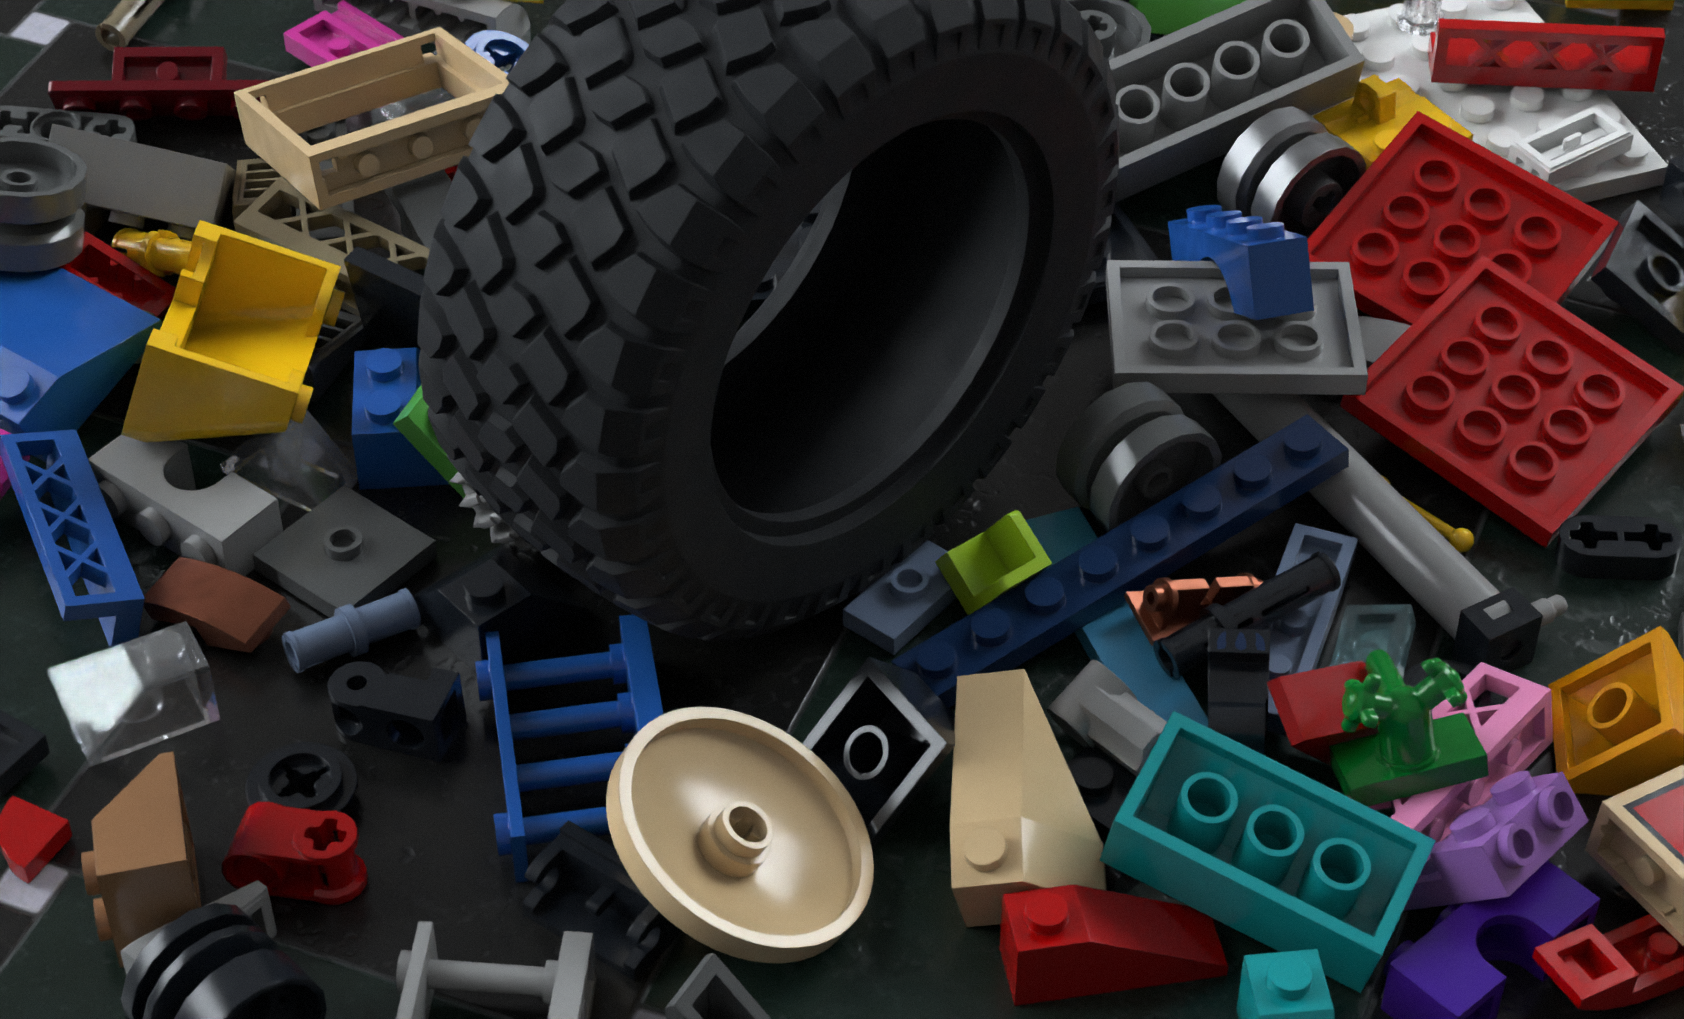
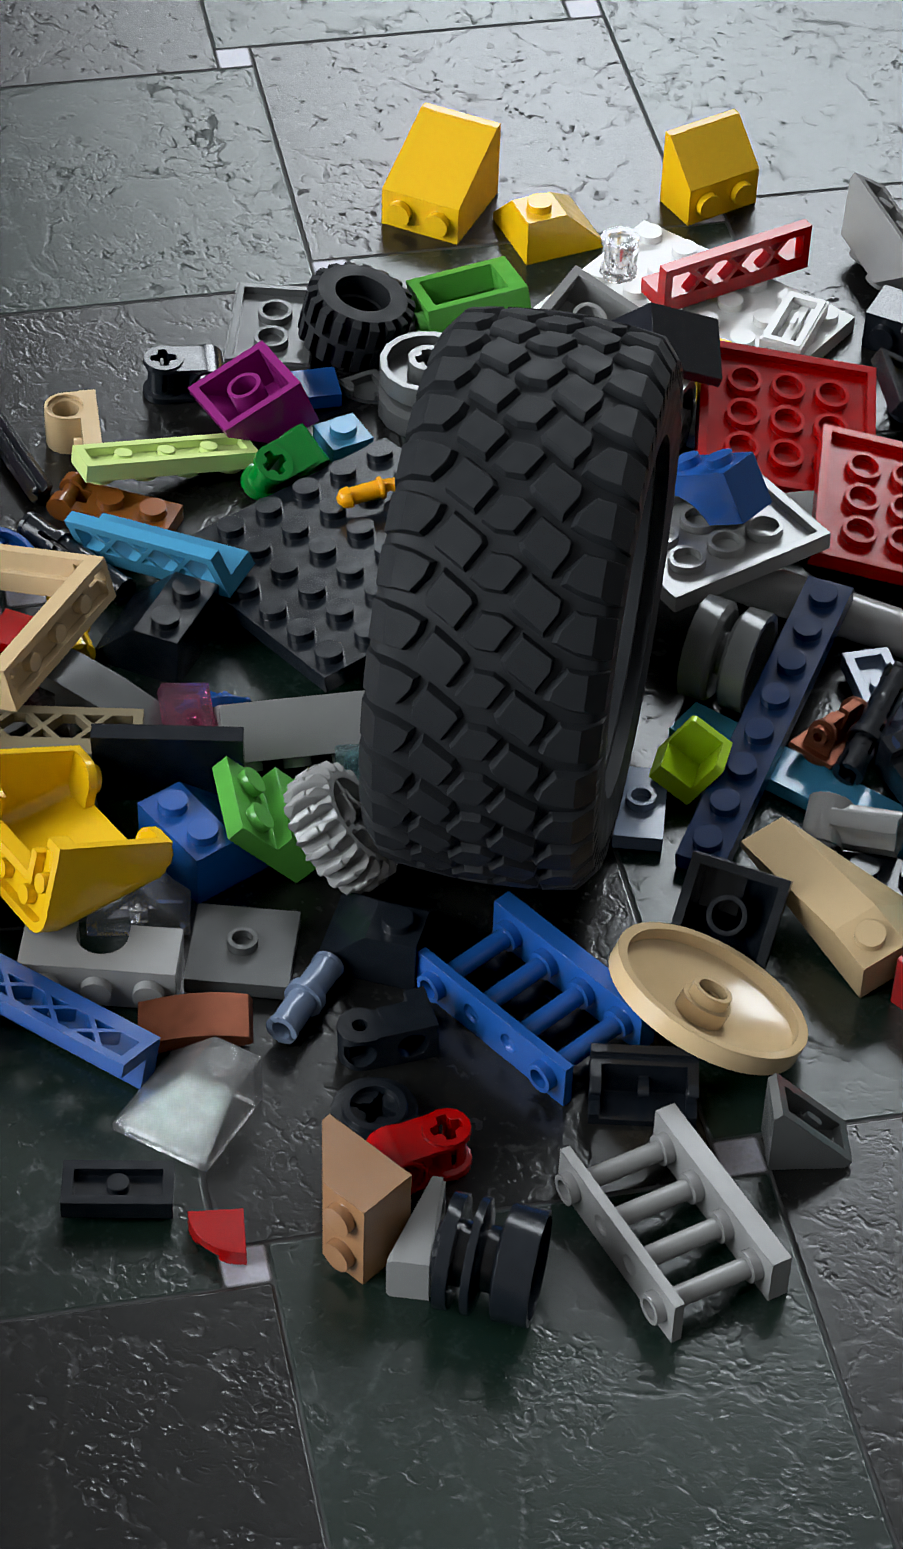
camera: 35 degrees left, 0 degrees up
none -> black slope [612,302,722,387]

